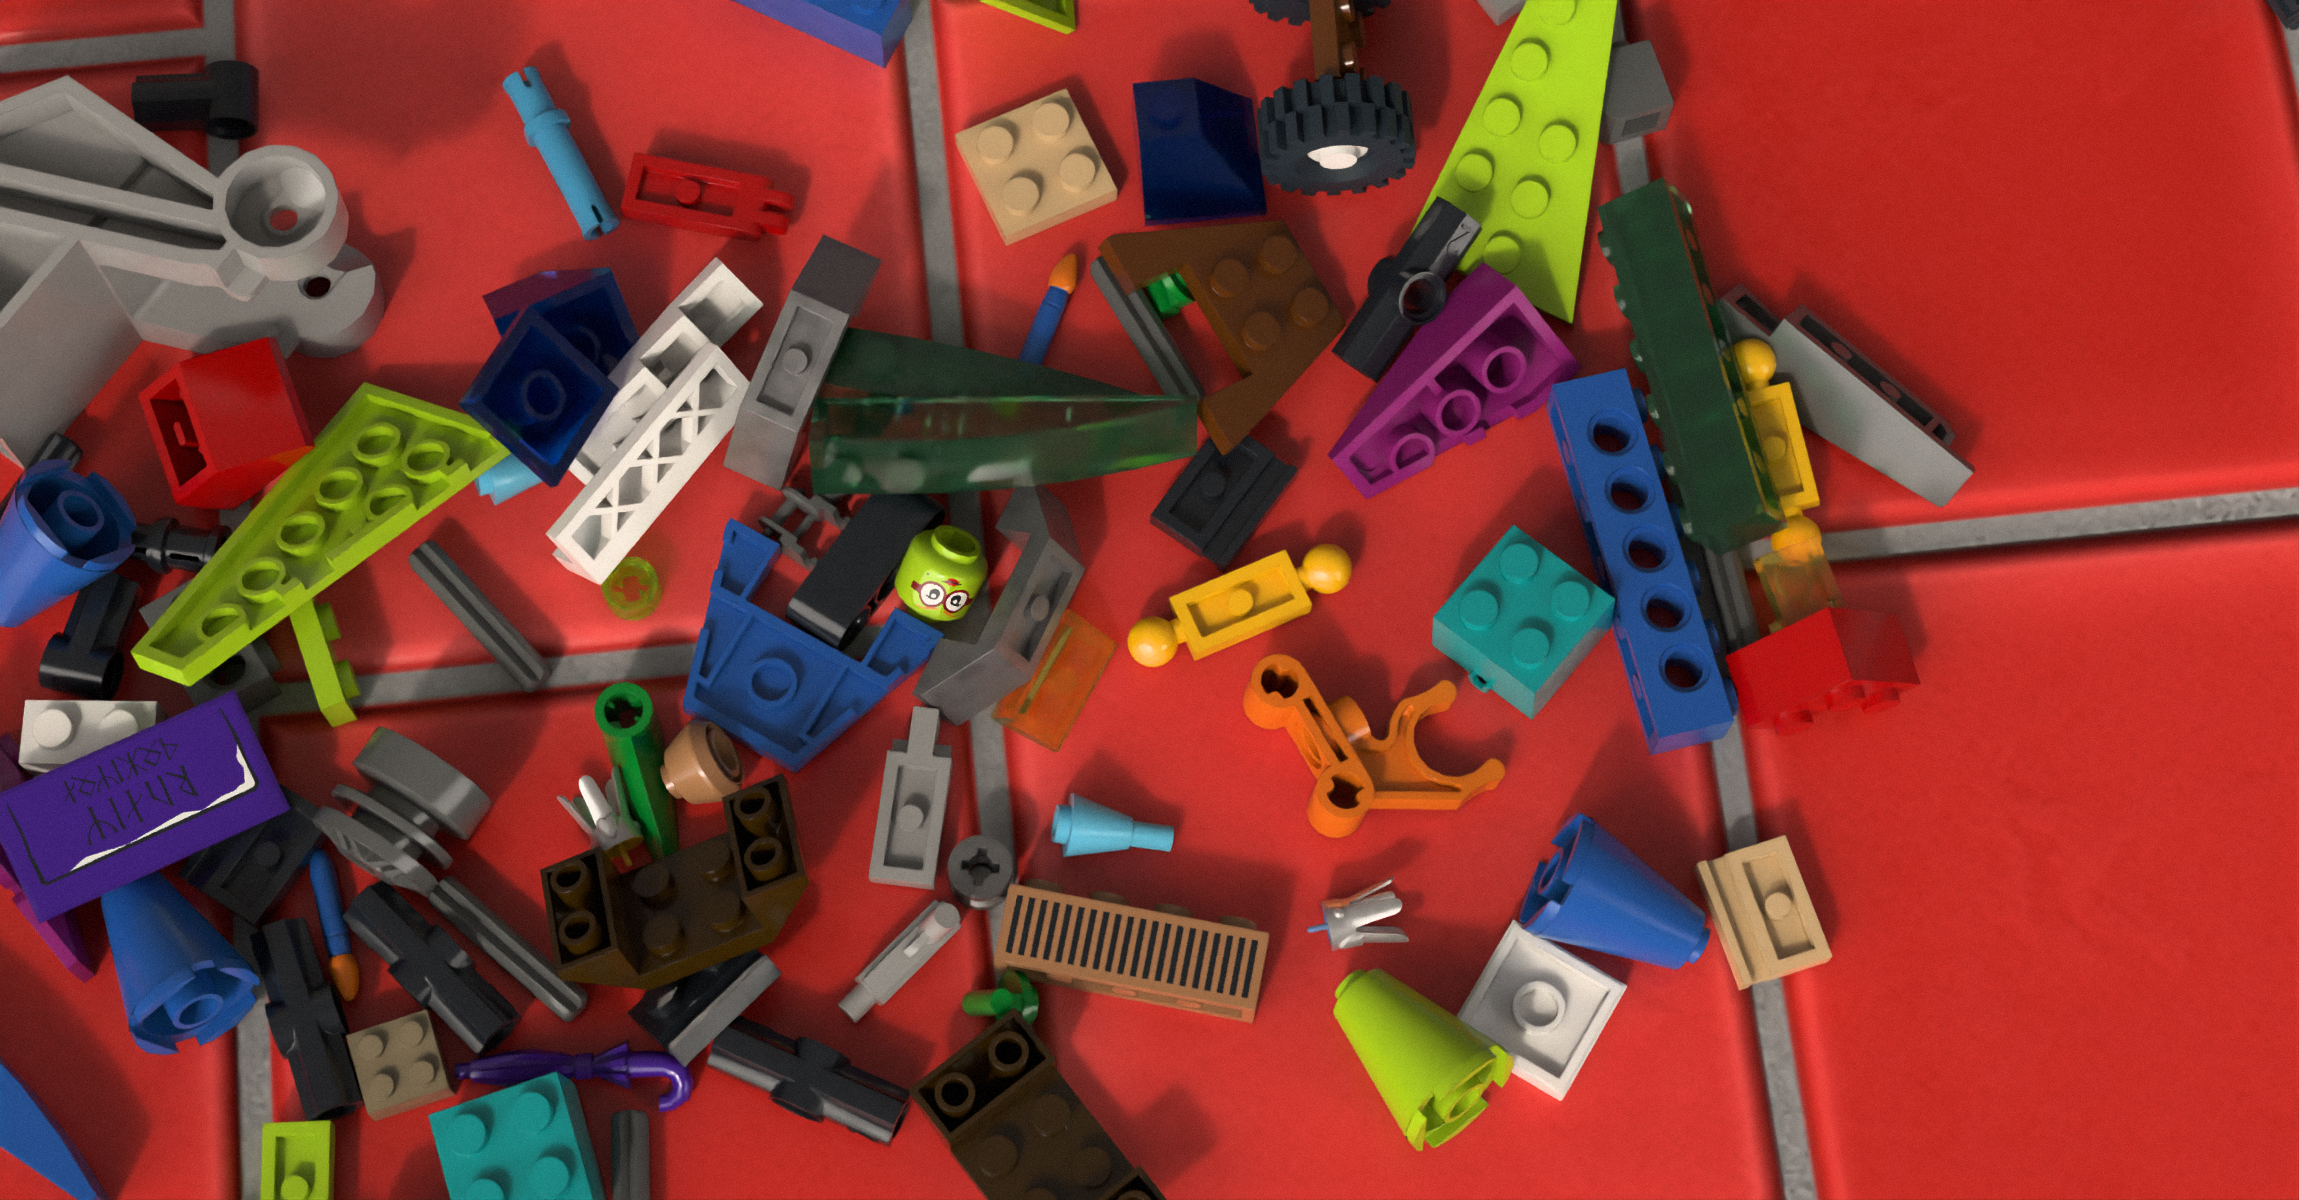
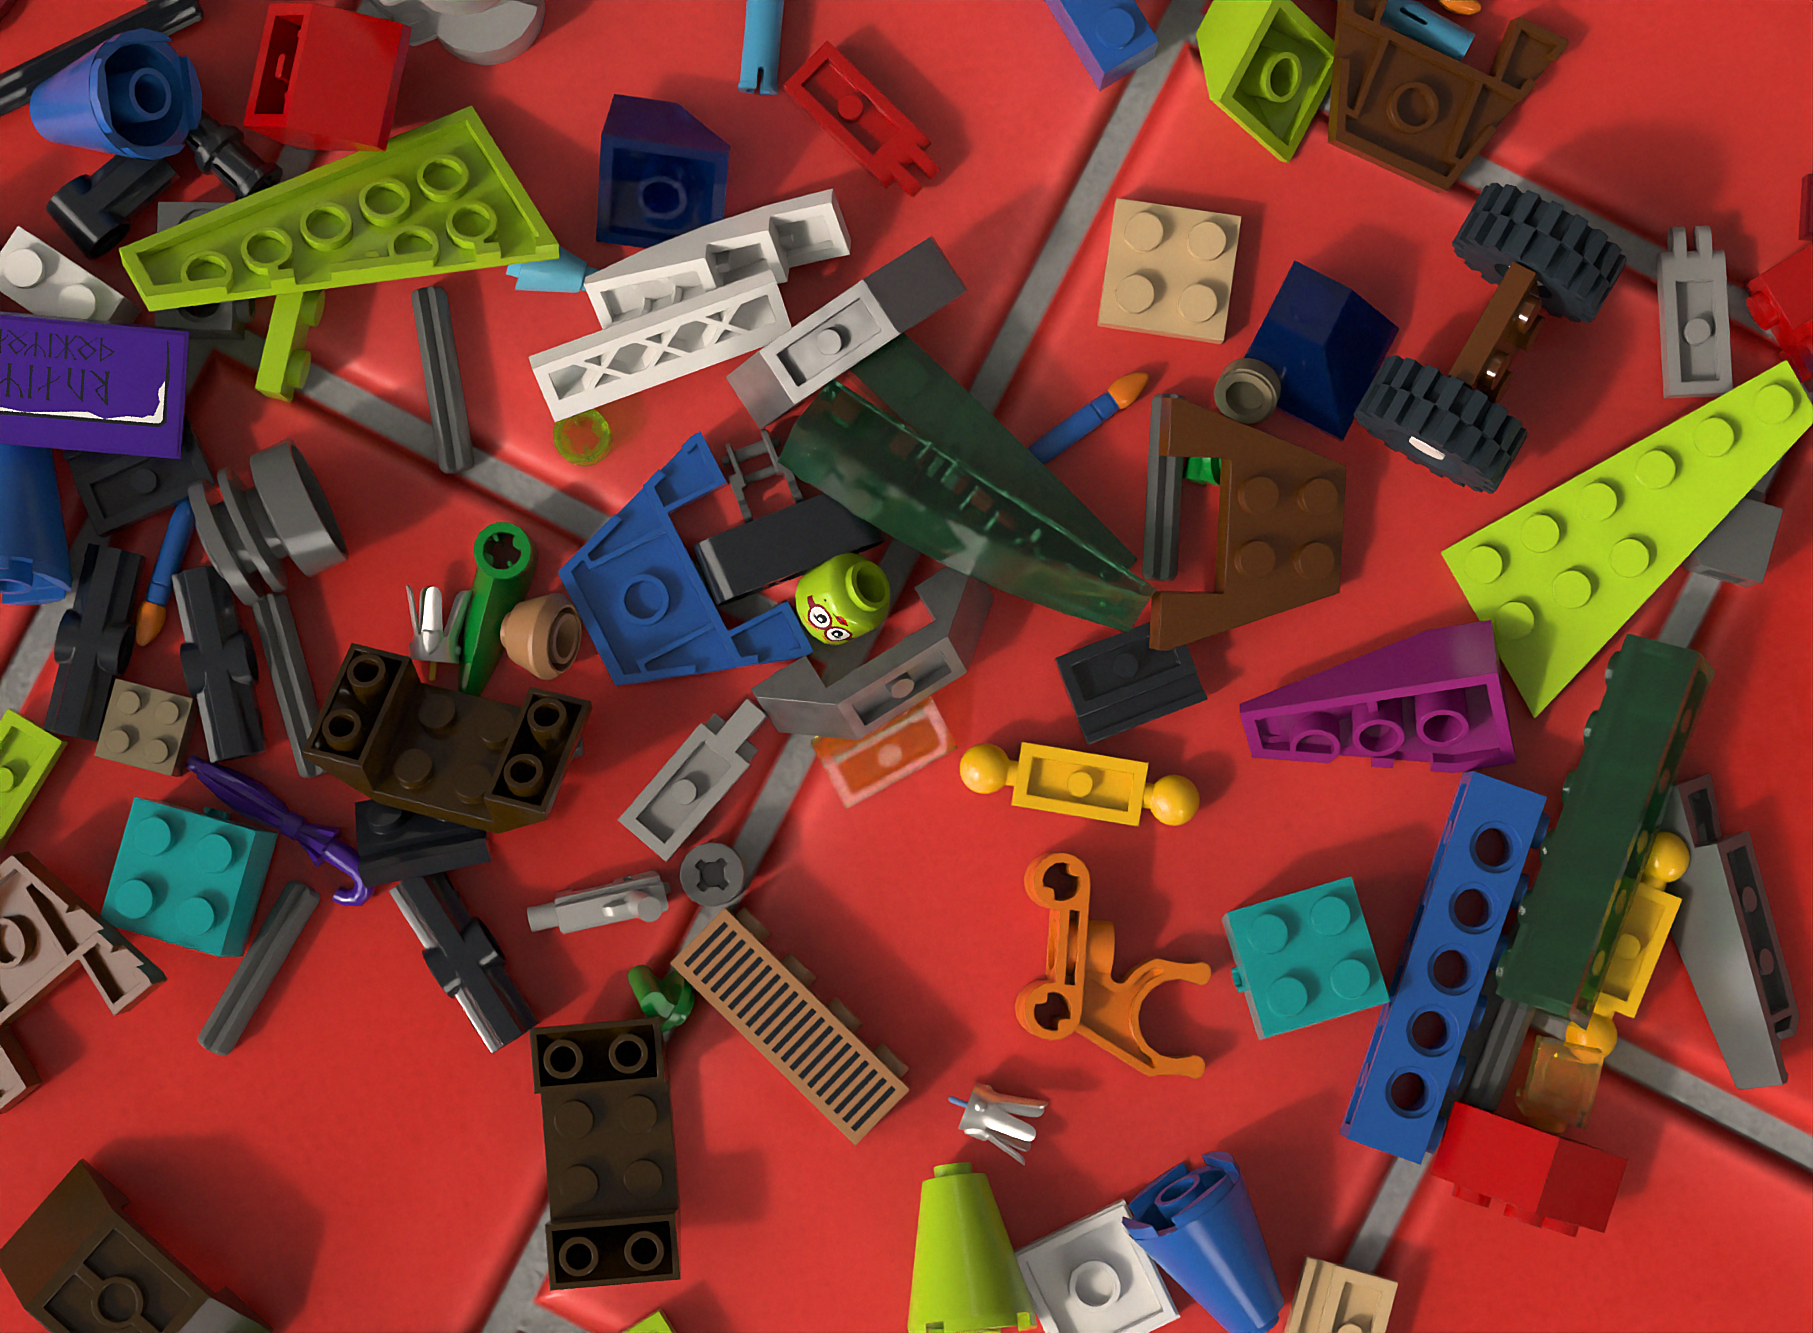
camera: 35 degrees right, 15 degrees up
clear blue slope [458,305,619,488] -> none
medium azure cone [1051,793,1174,857] -> none
black piece [1331,196,1483,383] -> none
none -> dark tan tile [1214,358,1281,425]

